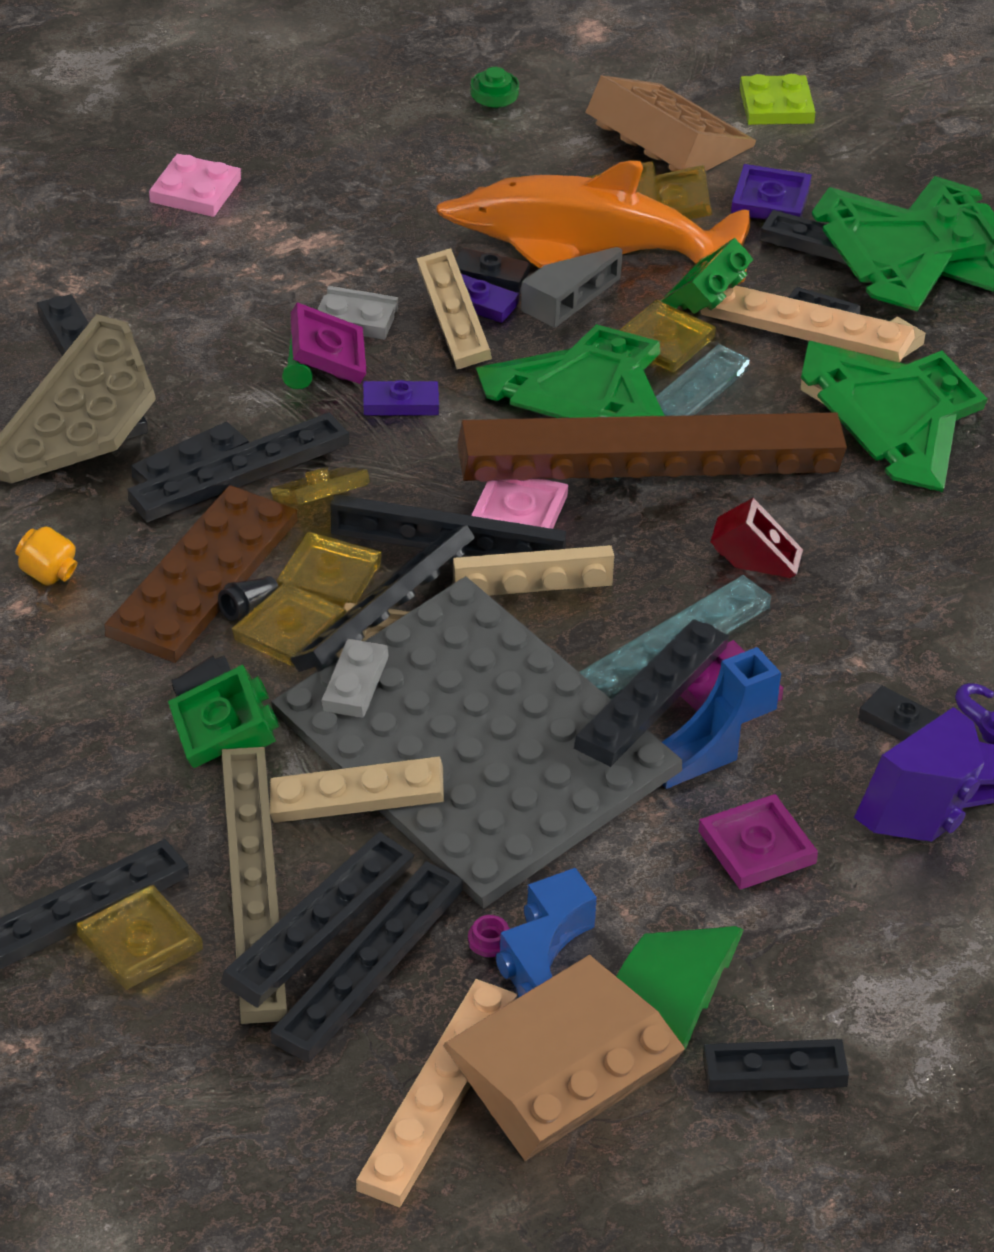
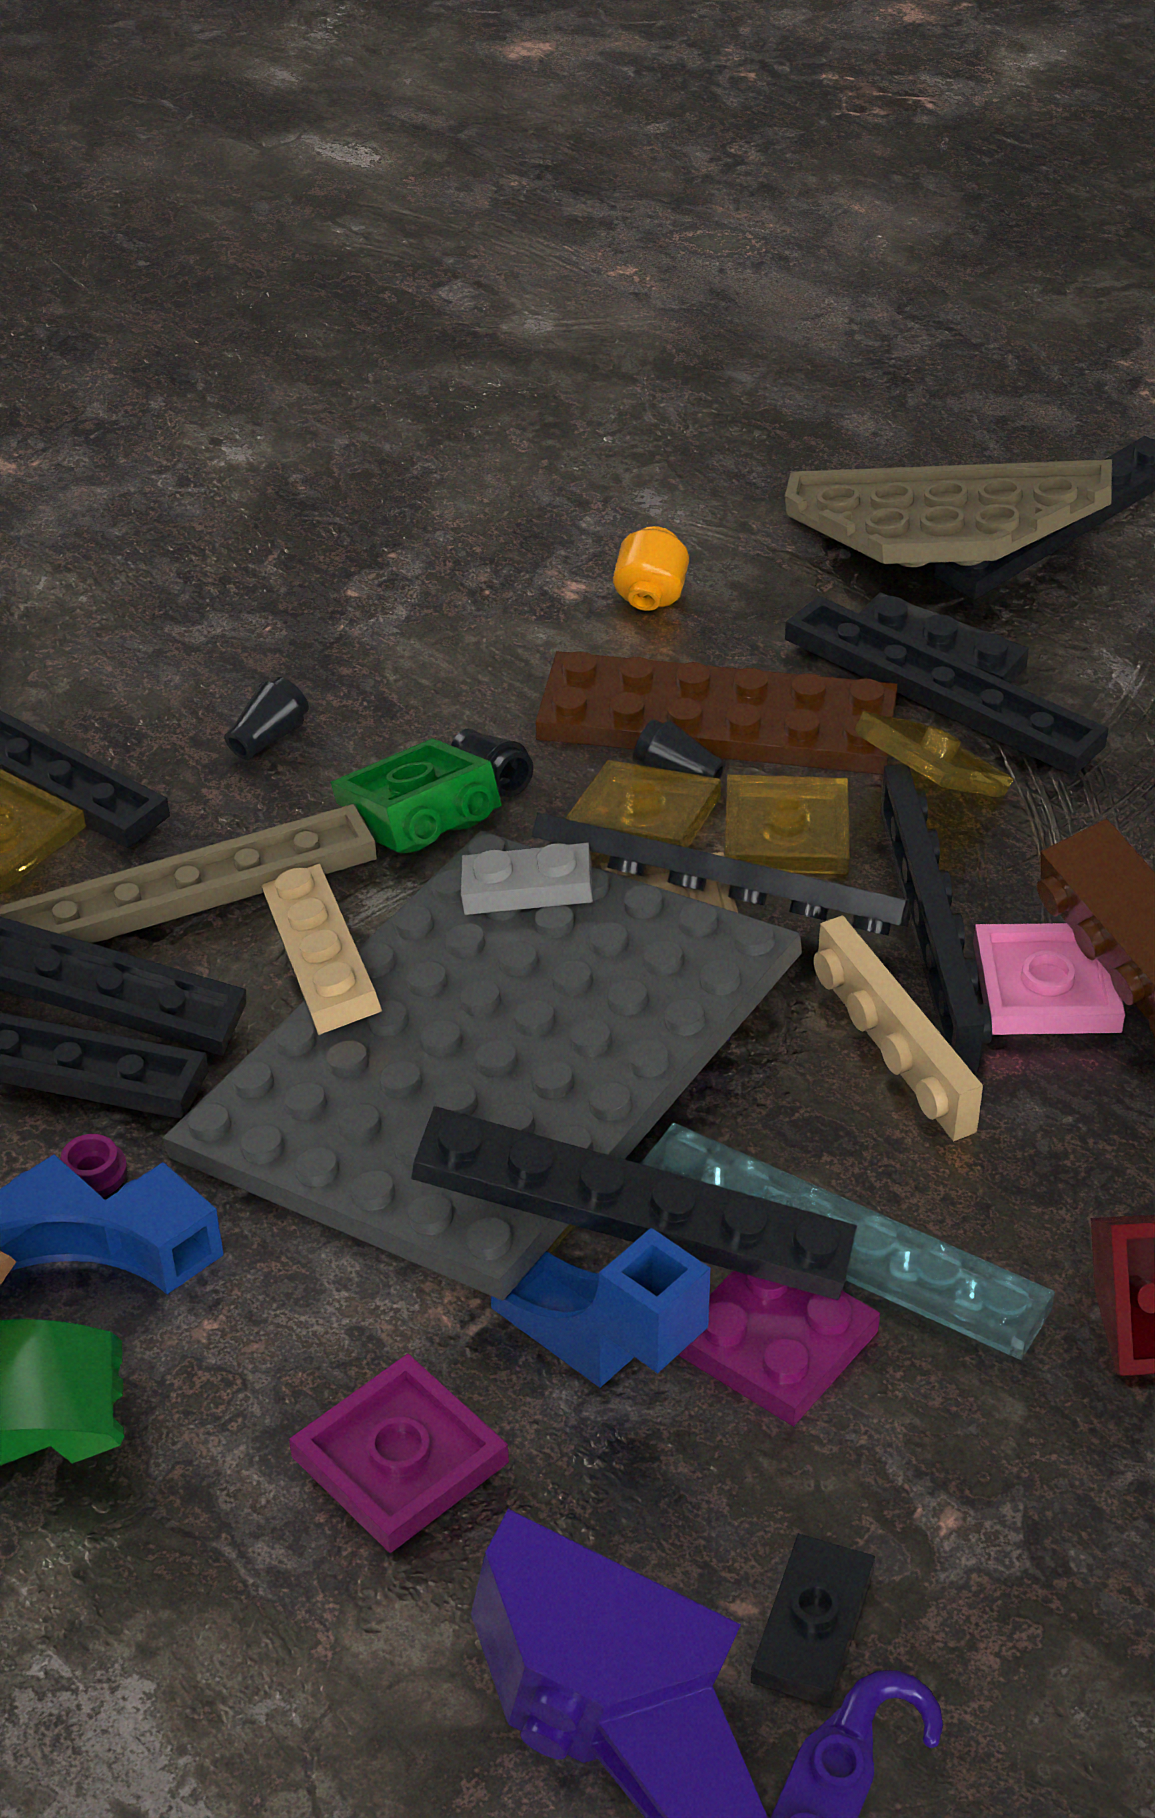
camera: 75 degrees right, 0 degrees up
none -> black cone [224,677,309,760]

